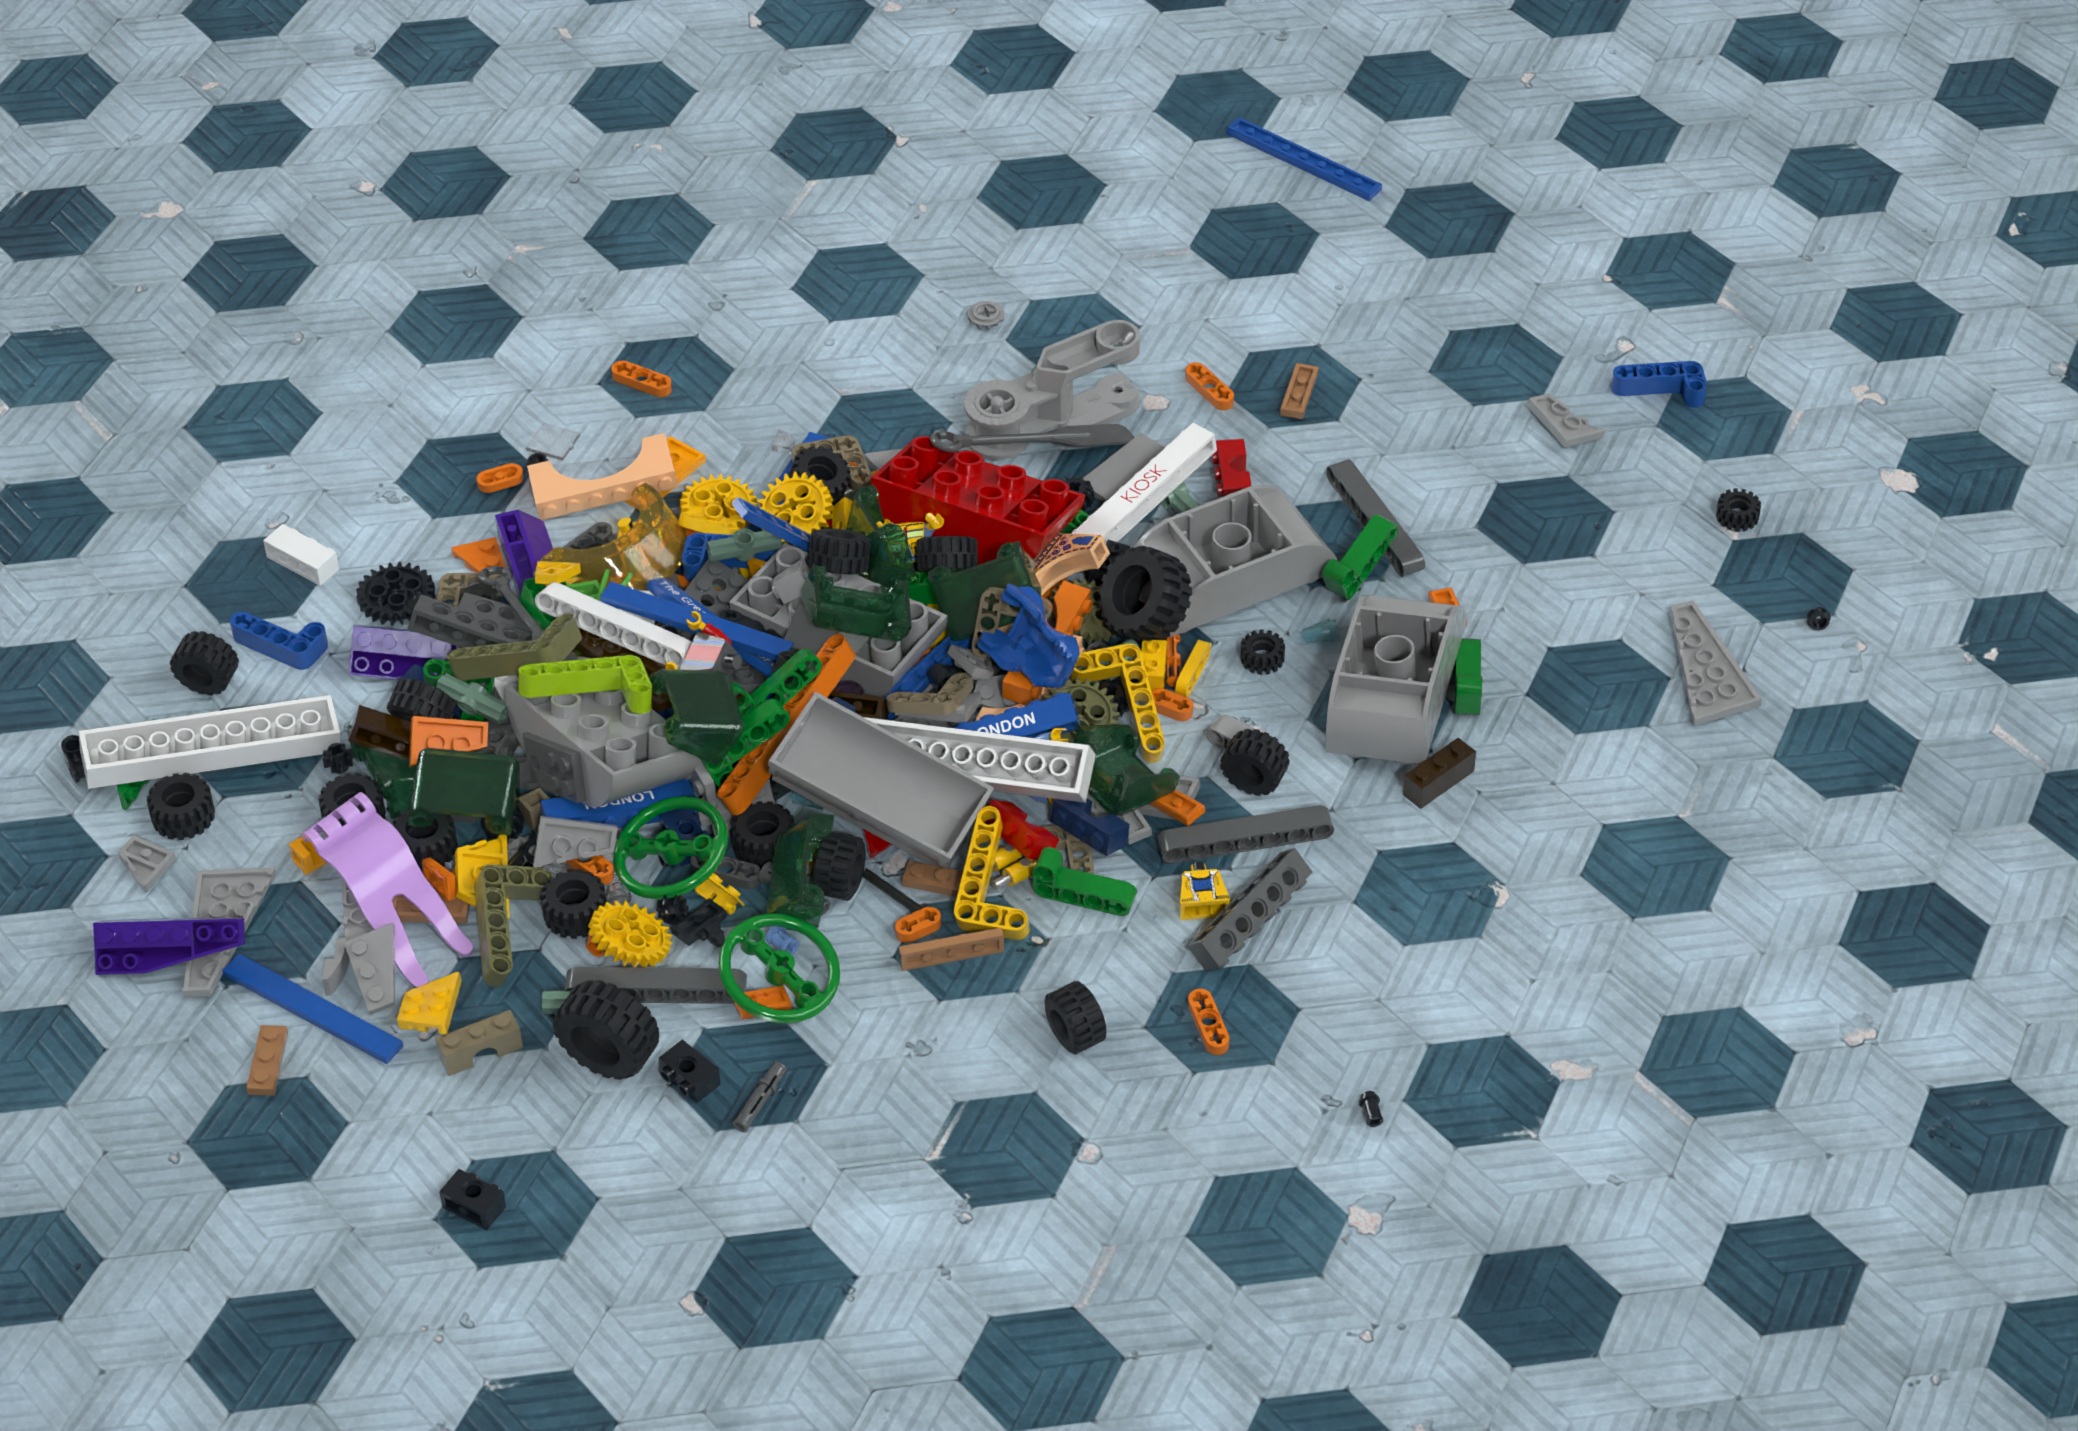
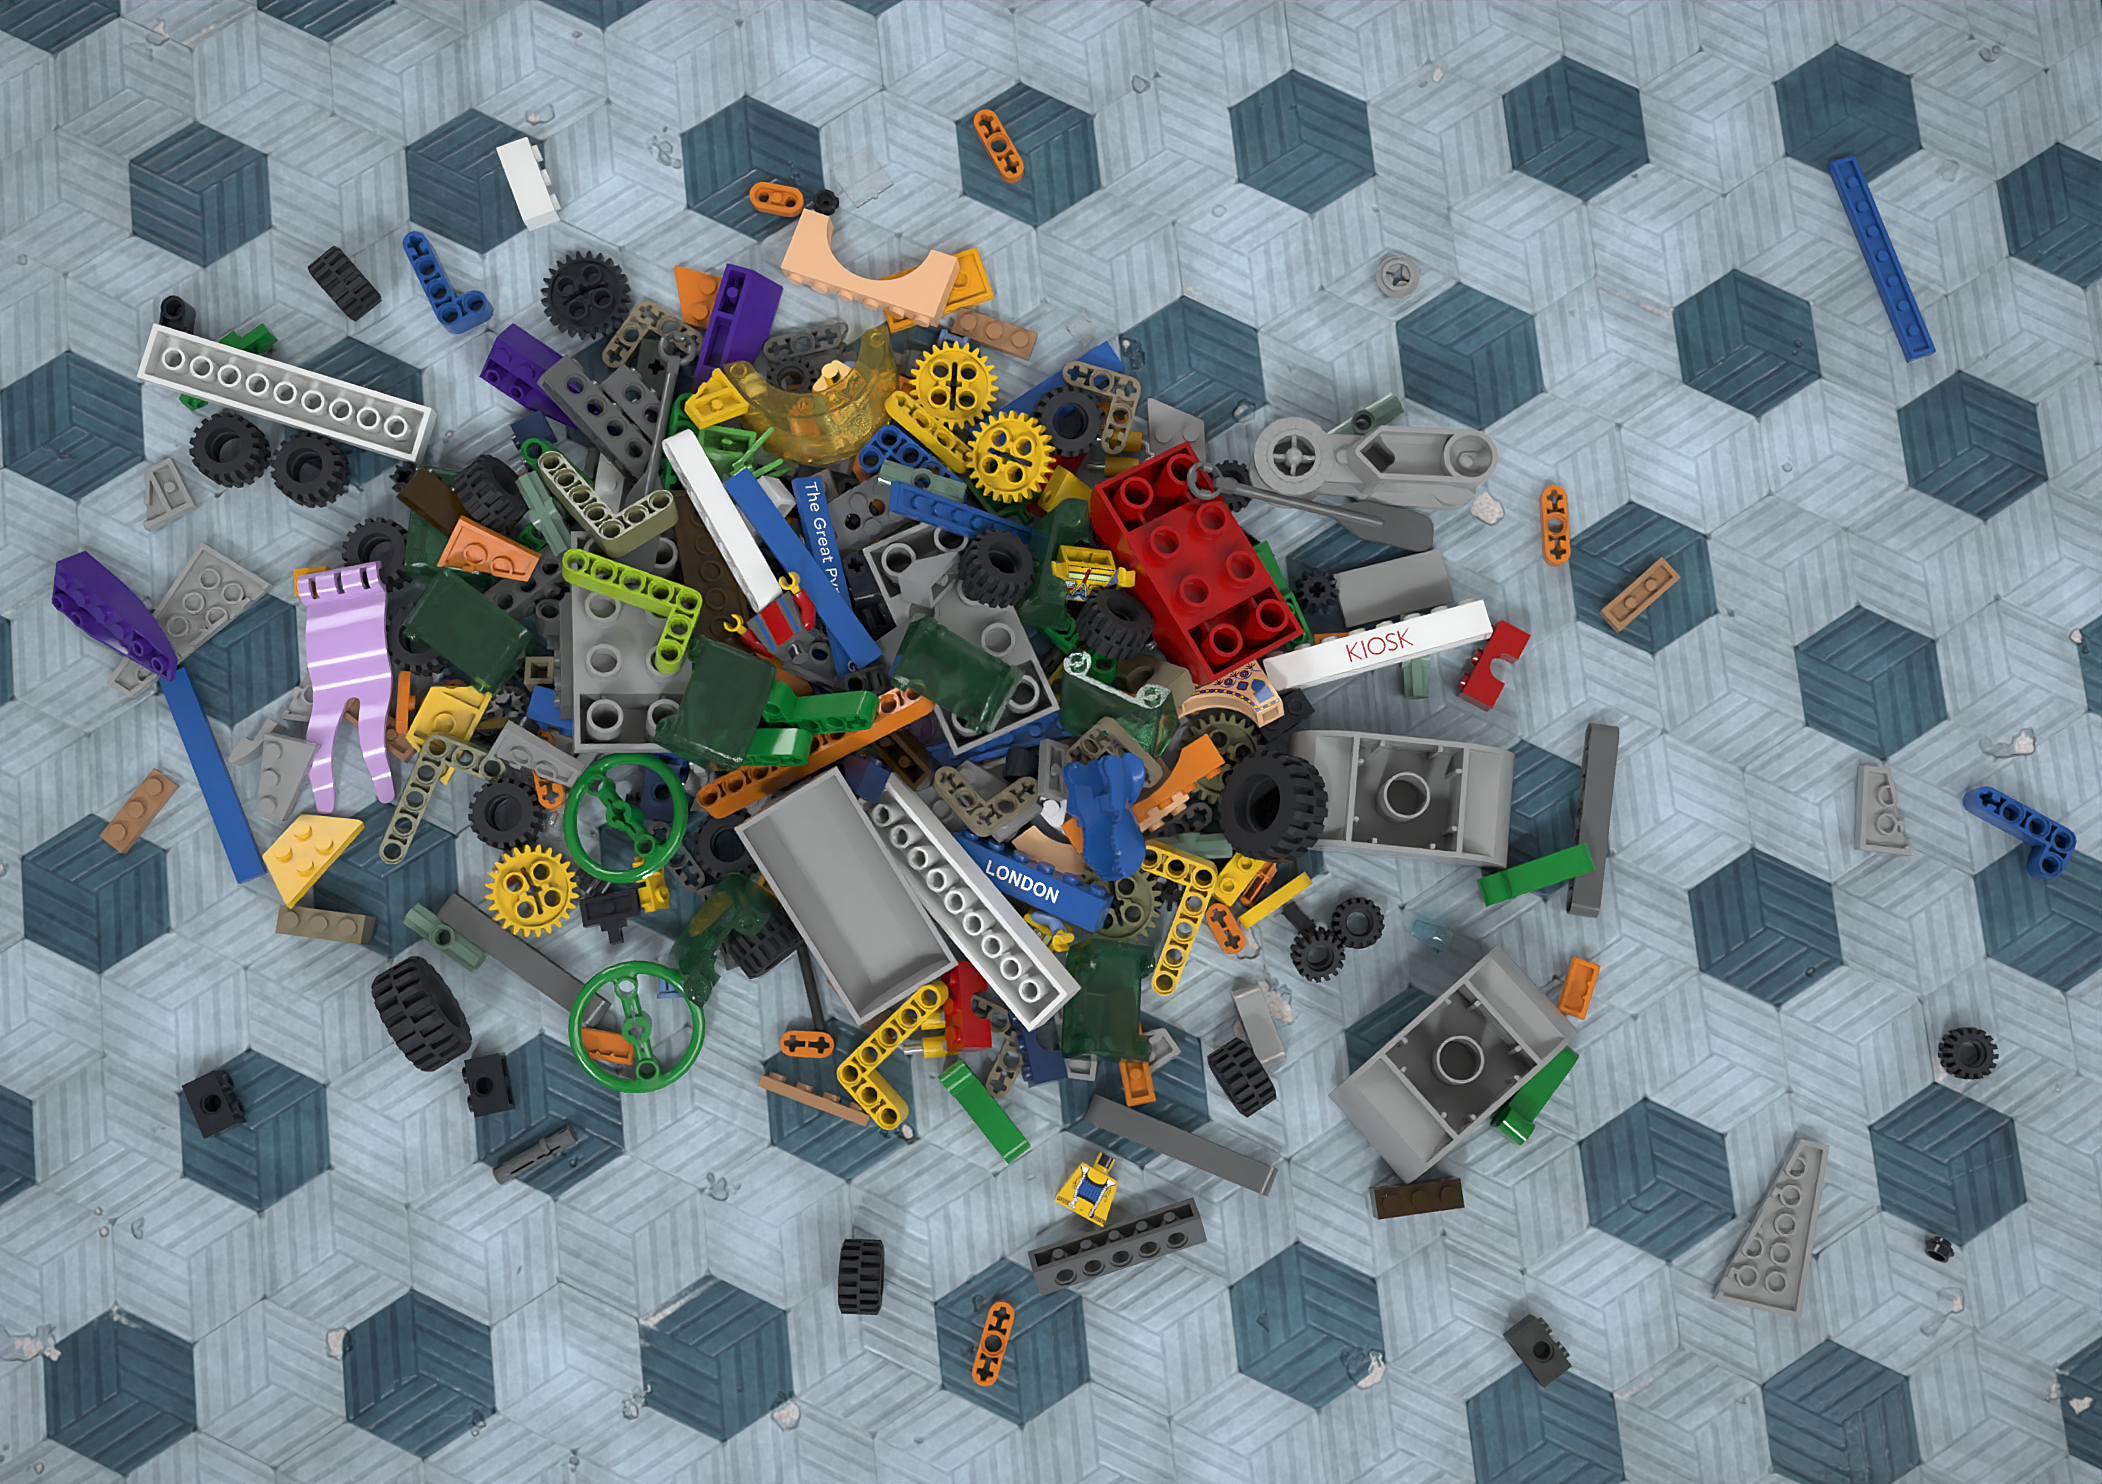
camera: 30 degrees right, 35 degrees up
none -> black tyre [270,432,351,508]
none -> medium nougat plate [951,307,1038,361]
none -> black pin [1281,901,1317,936]
none -> black tyre [1290,926,1346,983]
none -> pearl dark grey brick [1502,1314,1572,1388]

